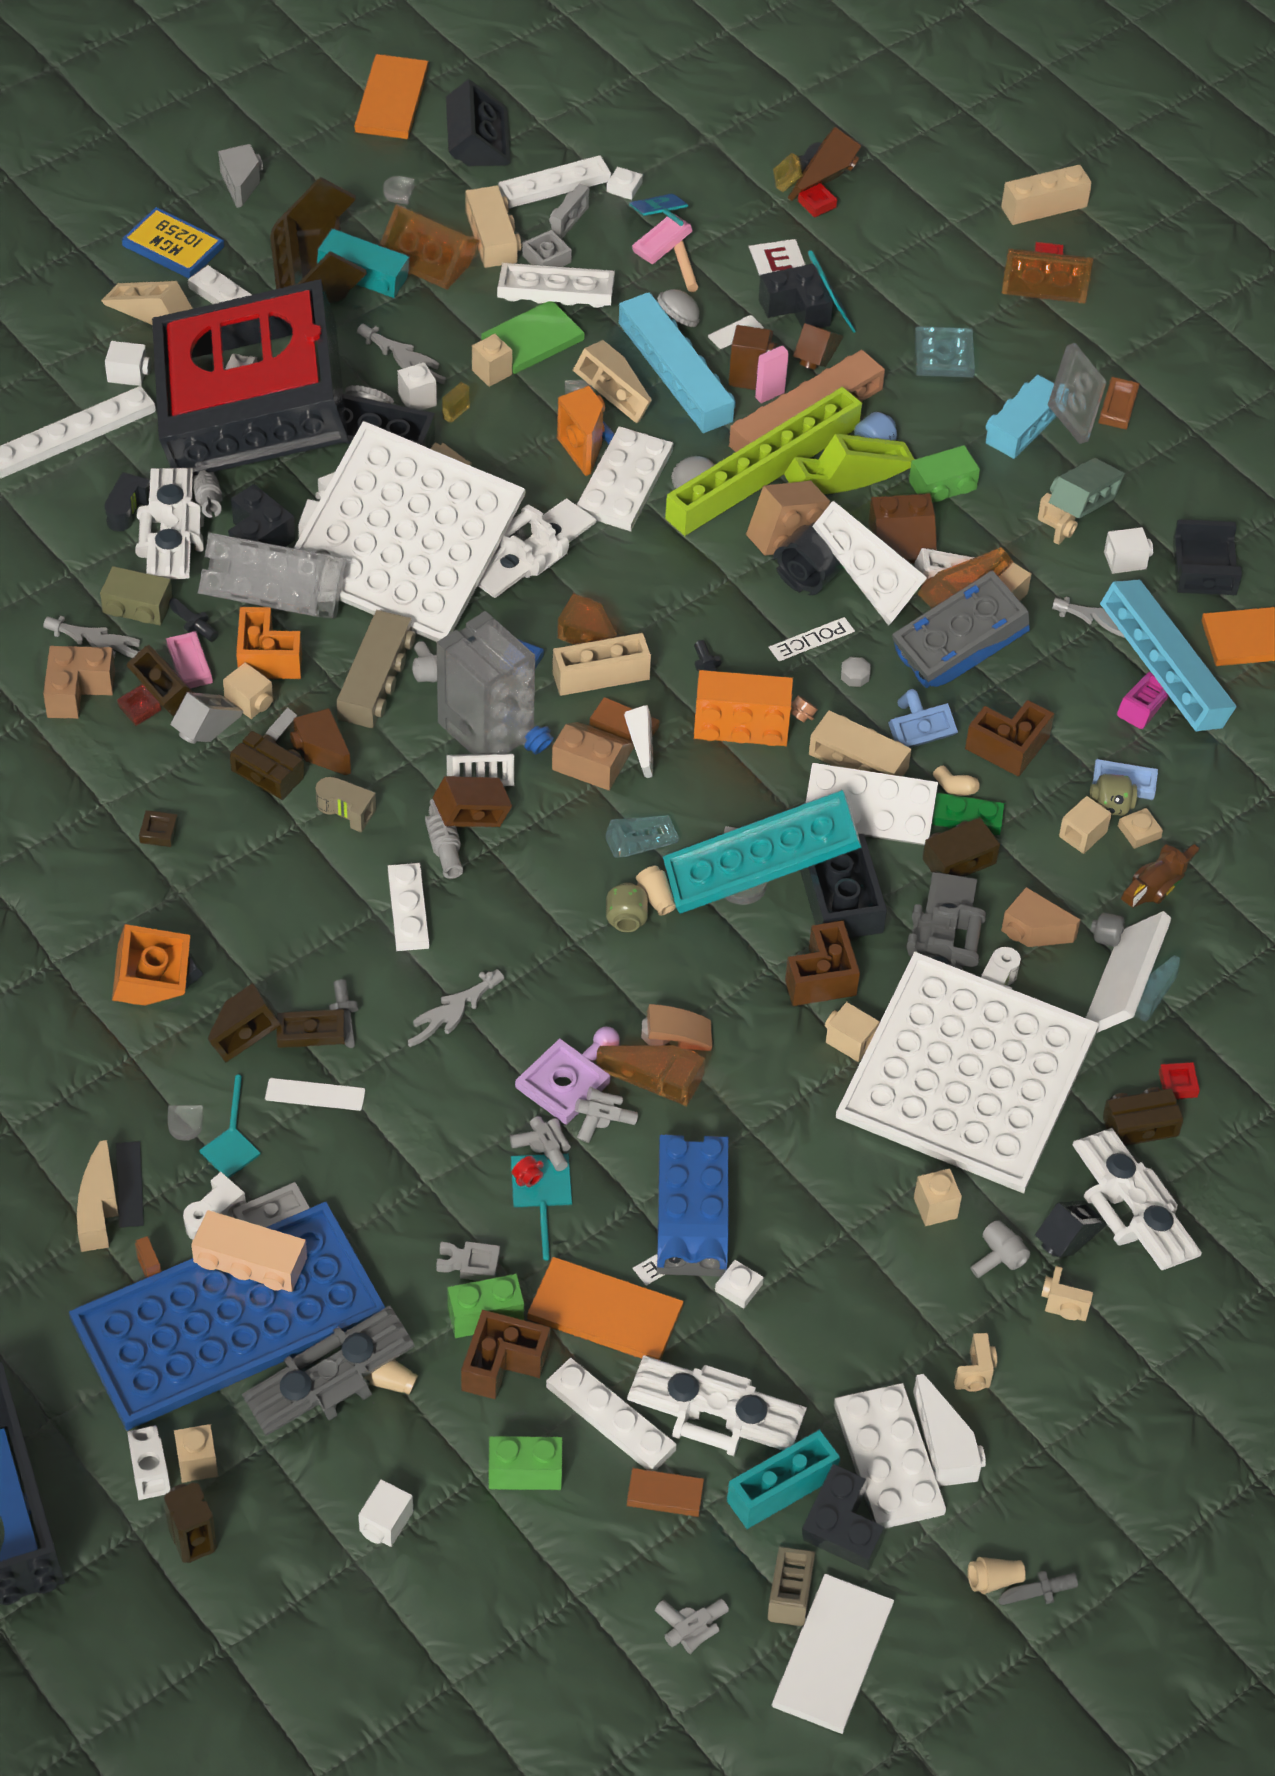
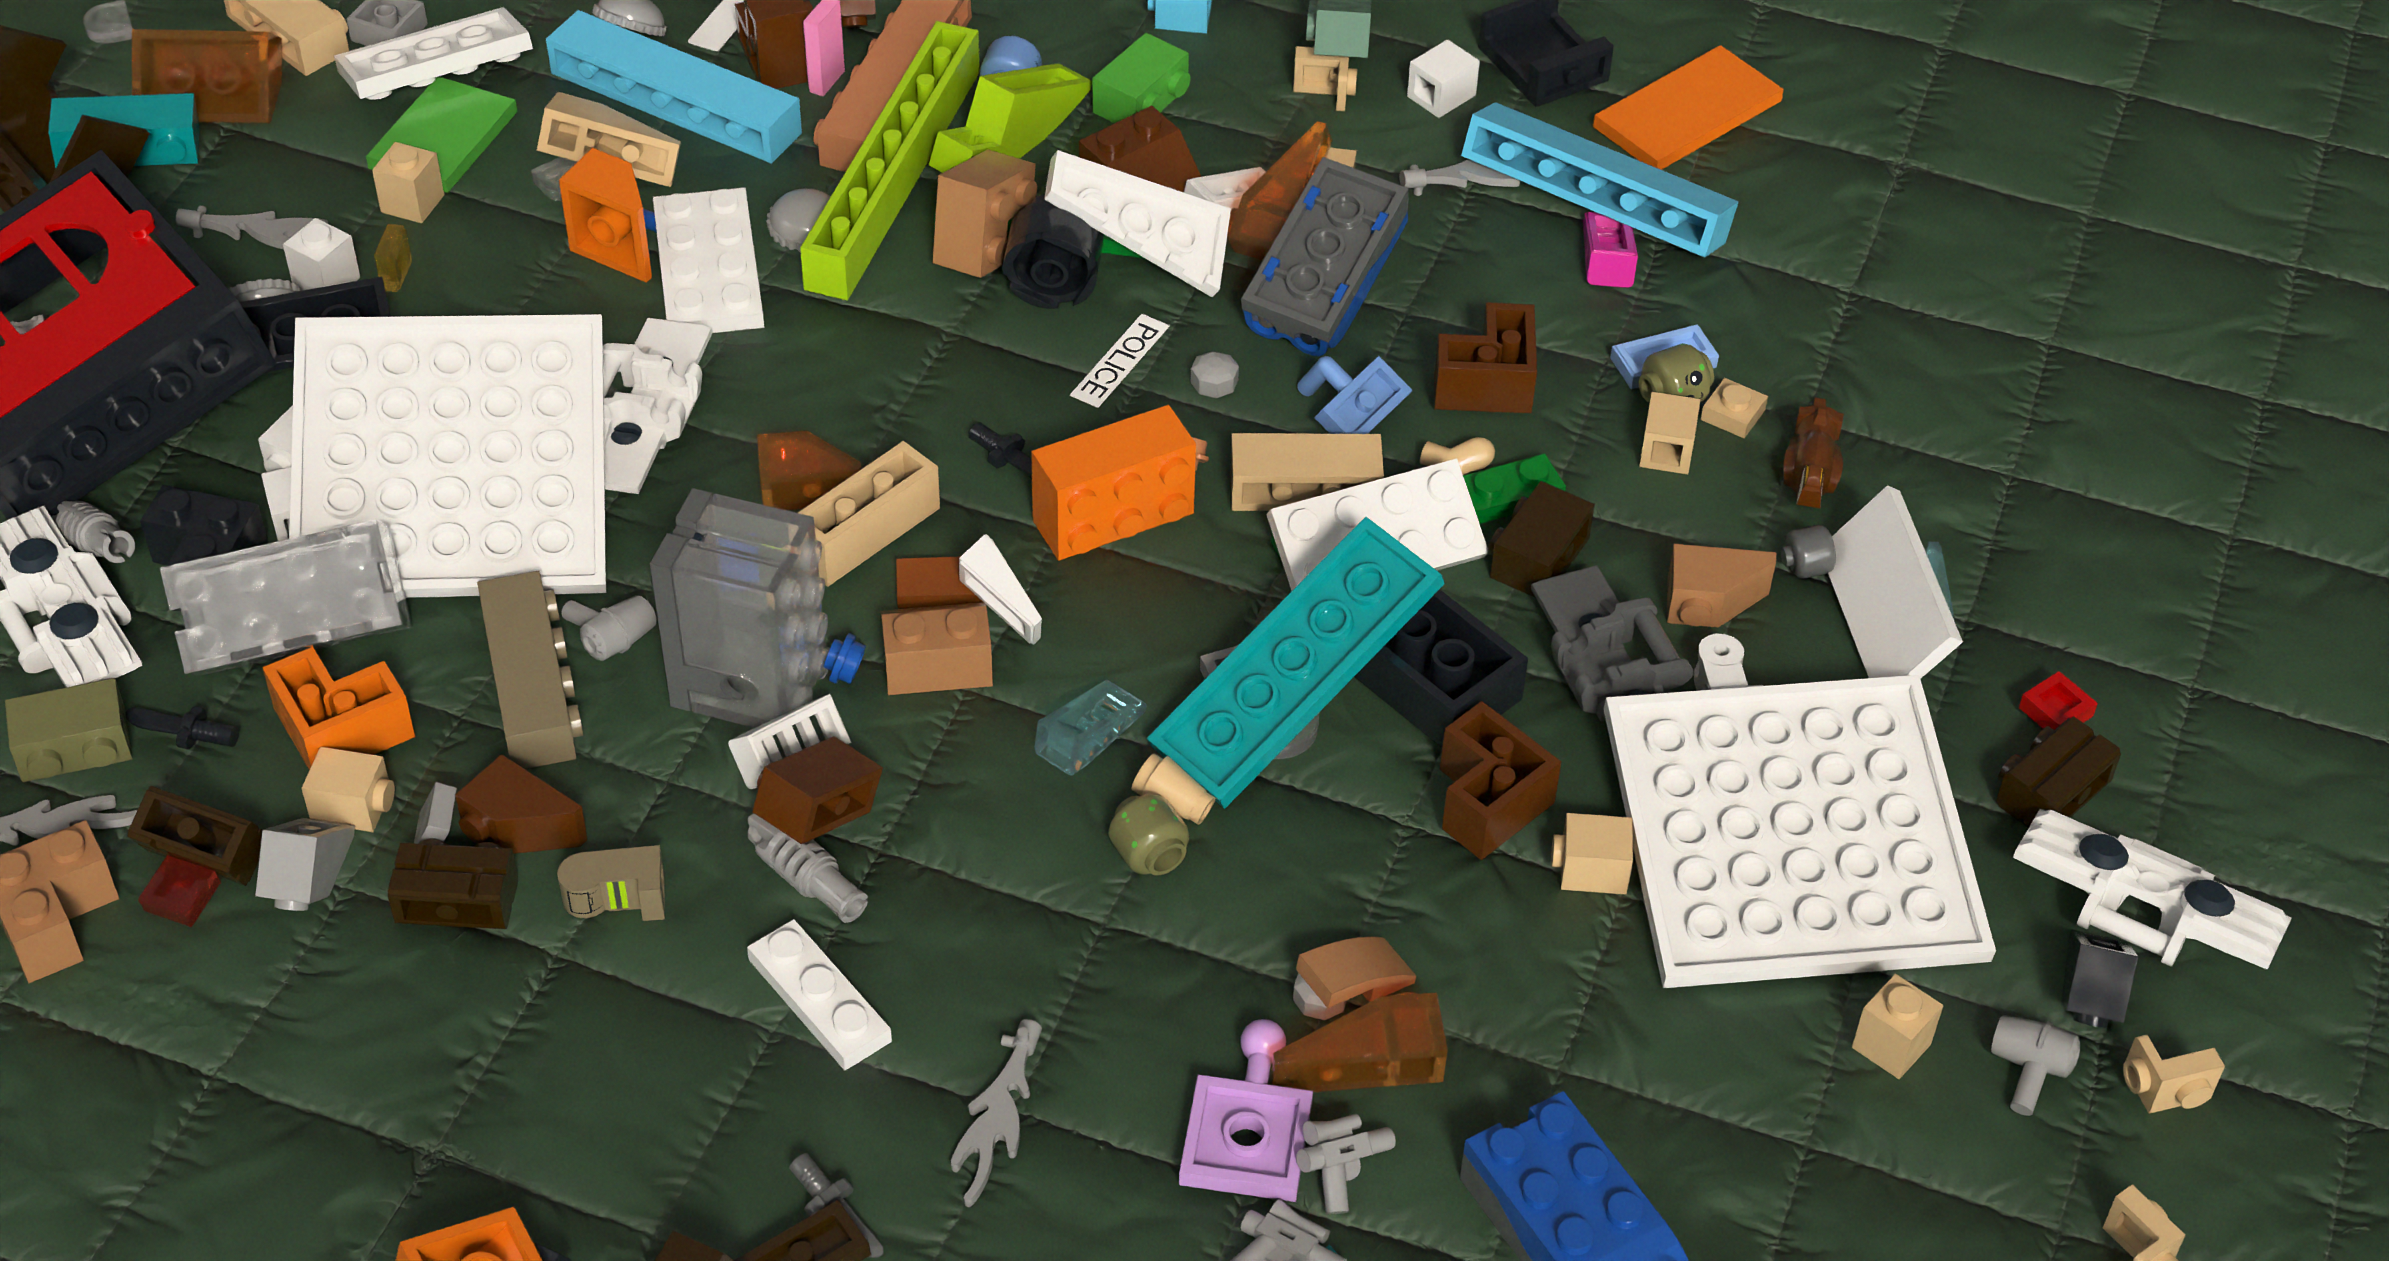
camera: 30 degrees left, 5 degrees down
dark brown plate [139,810,178,847] -> none
bright pink tile [166,631,213,688] -> none

